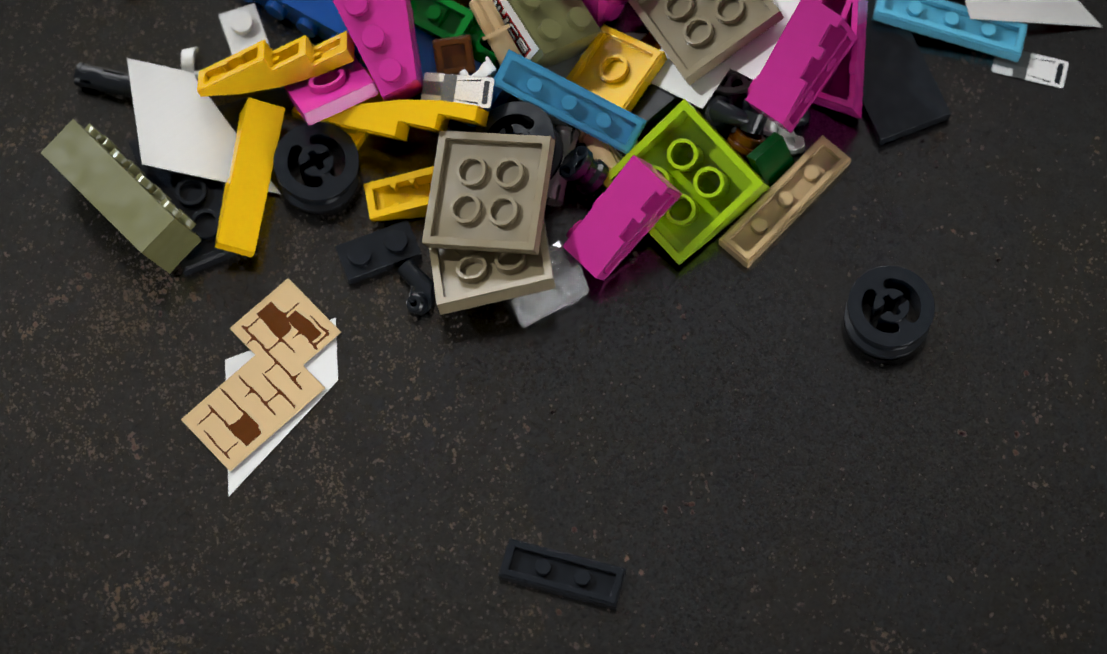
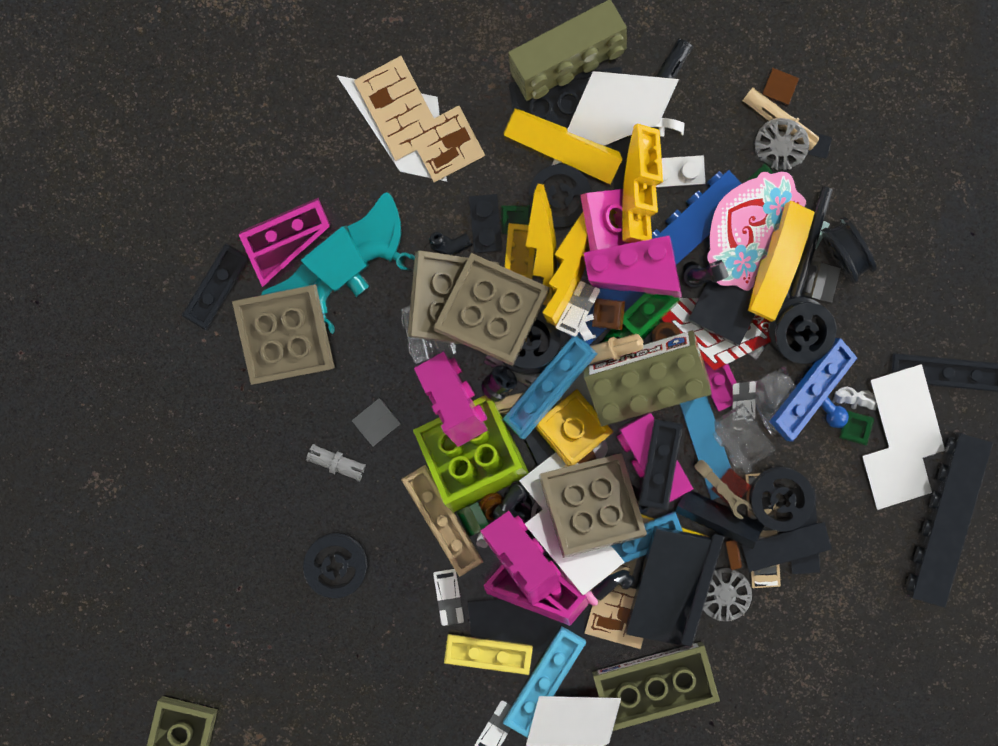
camera: 105 degrees right, 20 degrees up
none -> dark tan plate [232,284,335,385]
none -> dark pink wedge [239,198,330,287]
none -> teal torso [261,192,415,334]
none -> light grey pin [306,444,366,481]
none -> dark grey piece [352,398,400,446]
none -> sticker [433,569,464,626]
none -> light yellow tile [444,634,533,675]
none -> dark green tile [501,205,530,235]
none -> yellow slope [526,184,557,305]

